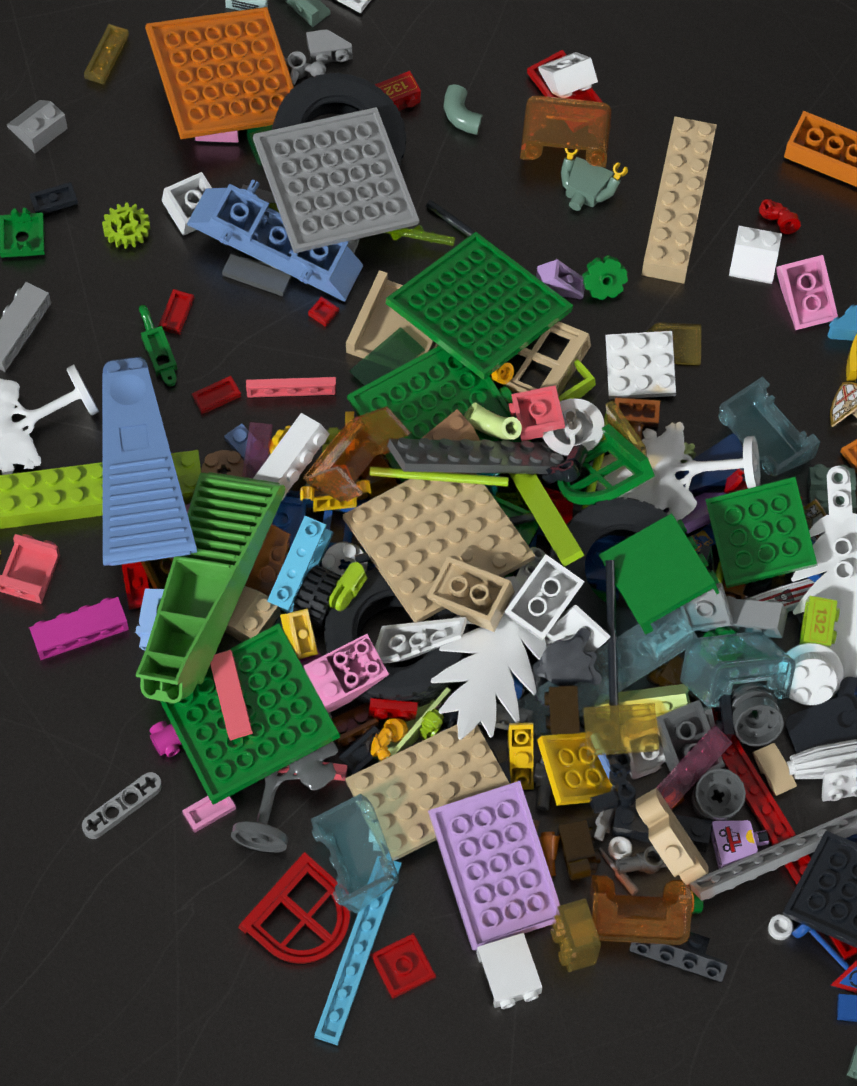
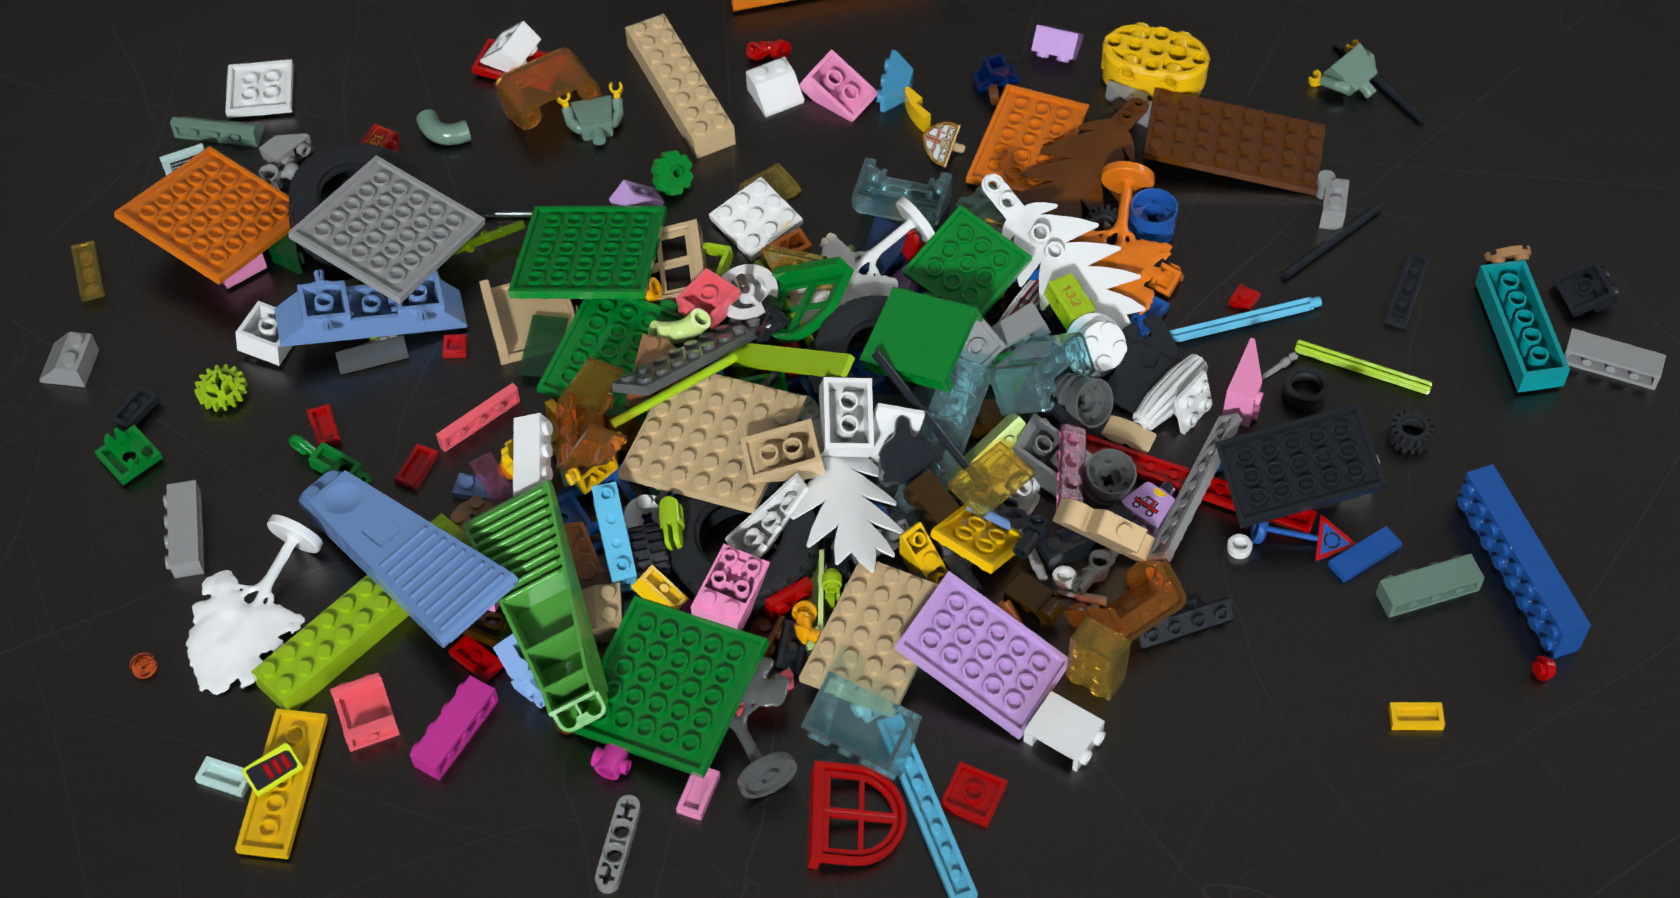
camera: 35 degrees left, 10 degrees down
coral tile [210,650,253,741] -> none

